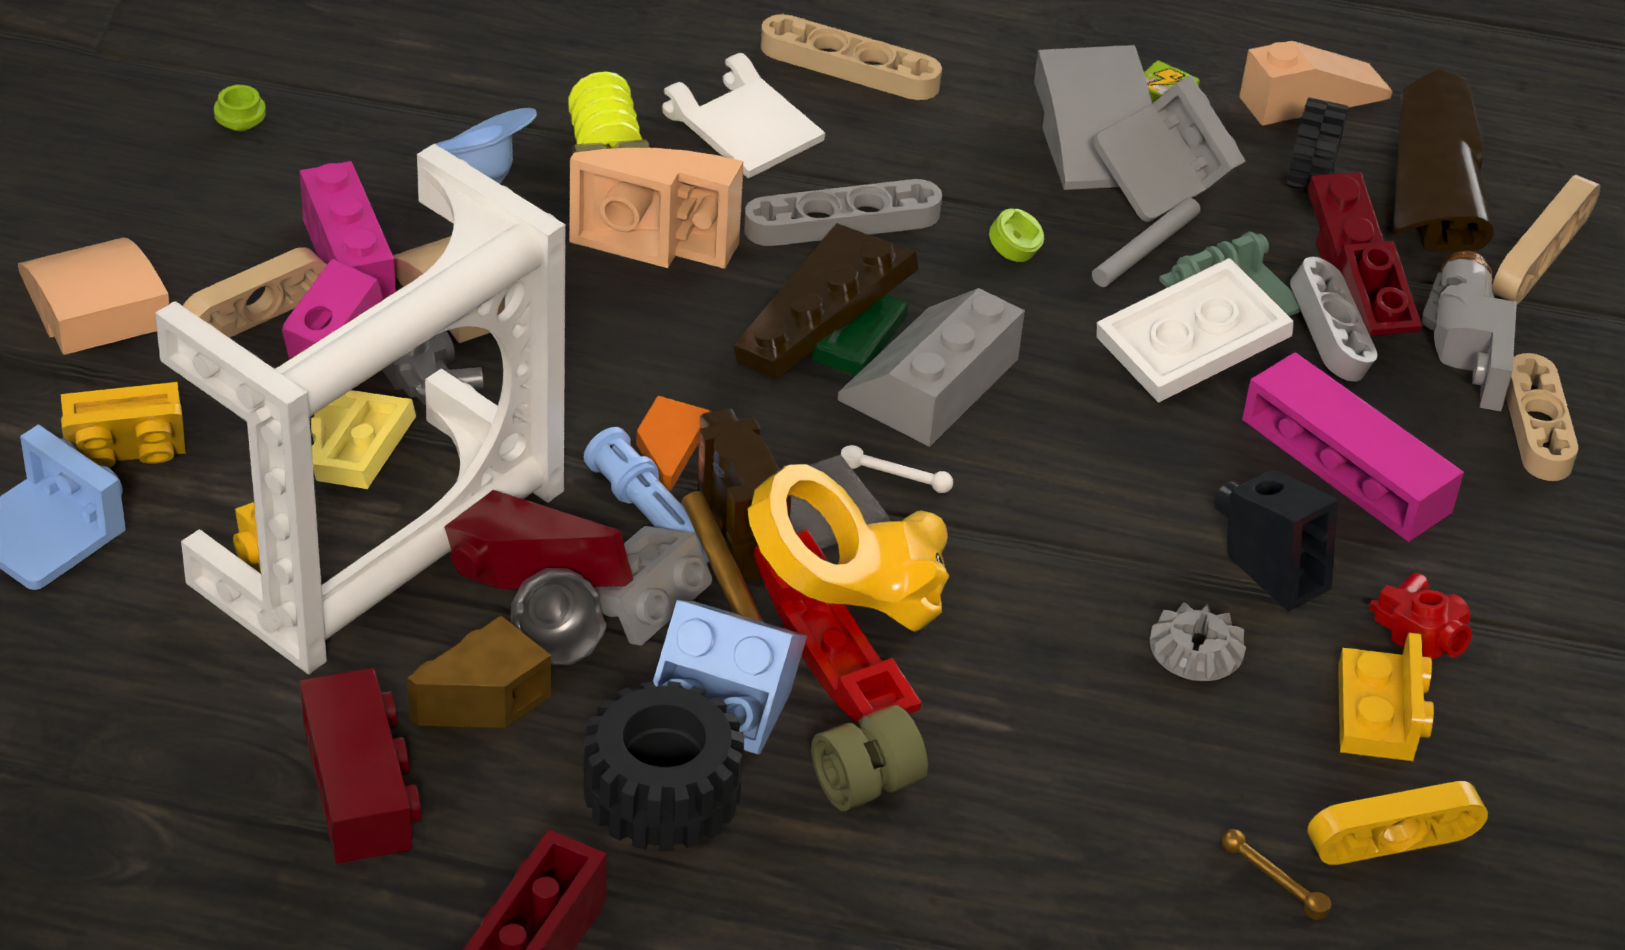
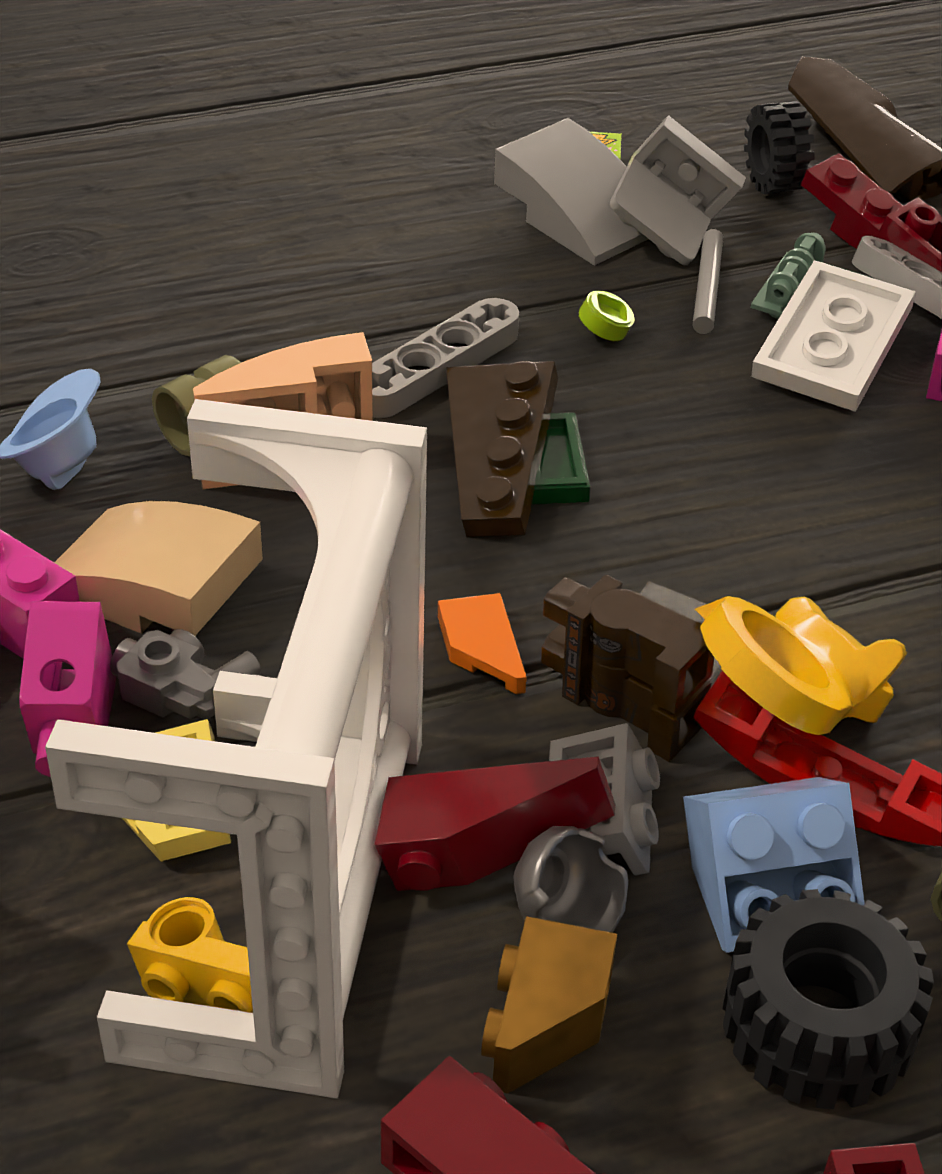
camera: 30 degrees left, 0 degrees up
neon yellow piece [568,71,642,149] -> none
light blue pin [584,427,709,563] -> none
white flag [662,53,825,179] -> none
pearl gold bar [681,491,764,622] -> none
tan beam [760,14,942,100] -> none
light grey slope [838,288,1025,447] -> none
white hinge [840,445,954,493] -> none
light nougat slope [1240,41,1392,126] -> none

